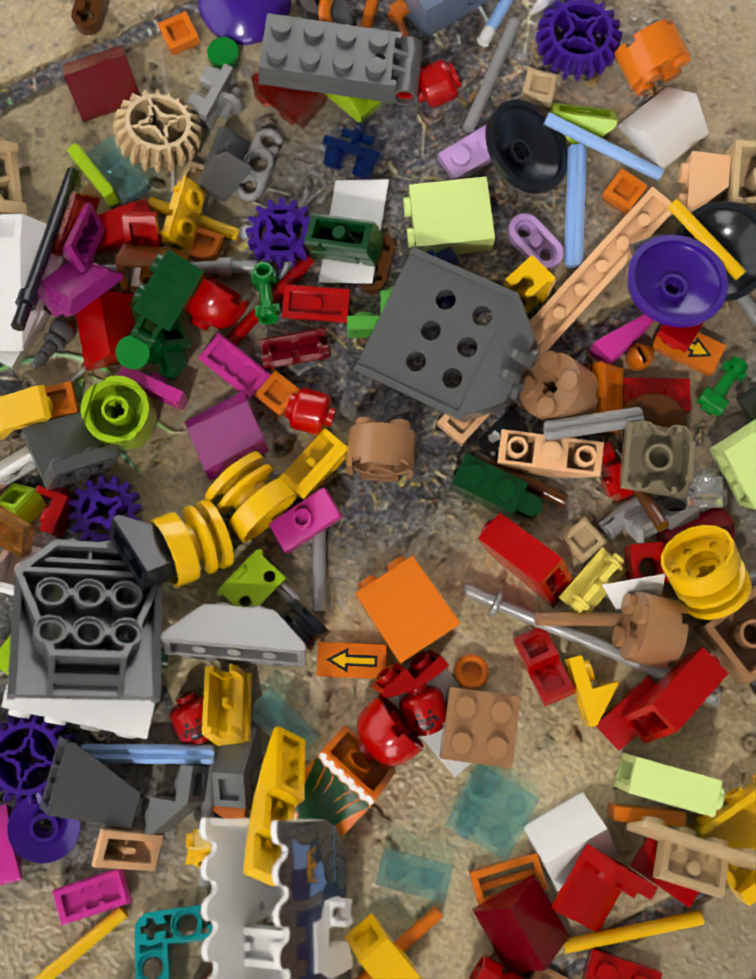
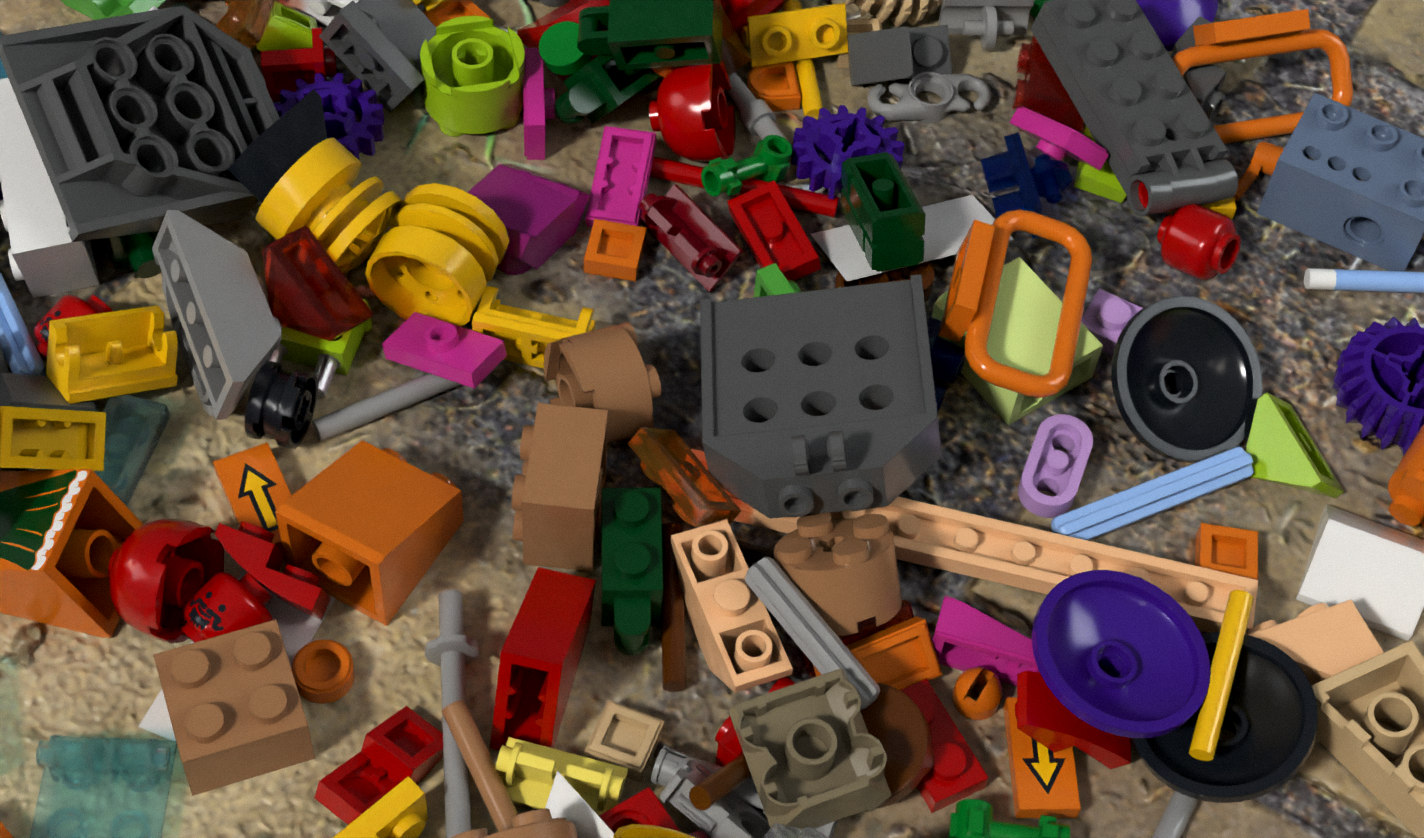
camera: 55 degrees right, 25 degrees down
red head [285,388,337,435] -> none
light grey bar [462,17,521,133] -> none
yellow hinge [503,255,556,314] -> none
tan tile [521,67,559,108] -> none
light blue bar [544,112,664,181] -> none
none -> clear red slope [262,225,374,341]
none -> medium nougat brick [511,403,608,572]
none -> clear orange plate [628,427,741,527]
none -> orange bar [939,209,1092,398]
none -> dark pink plate [1009,107,1109,170]

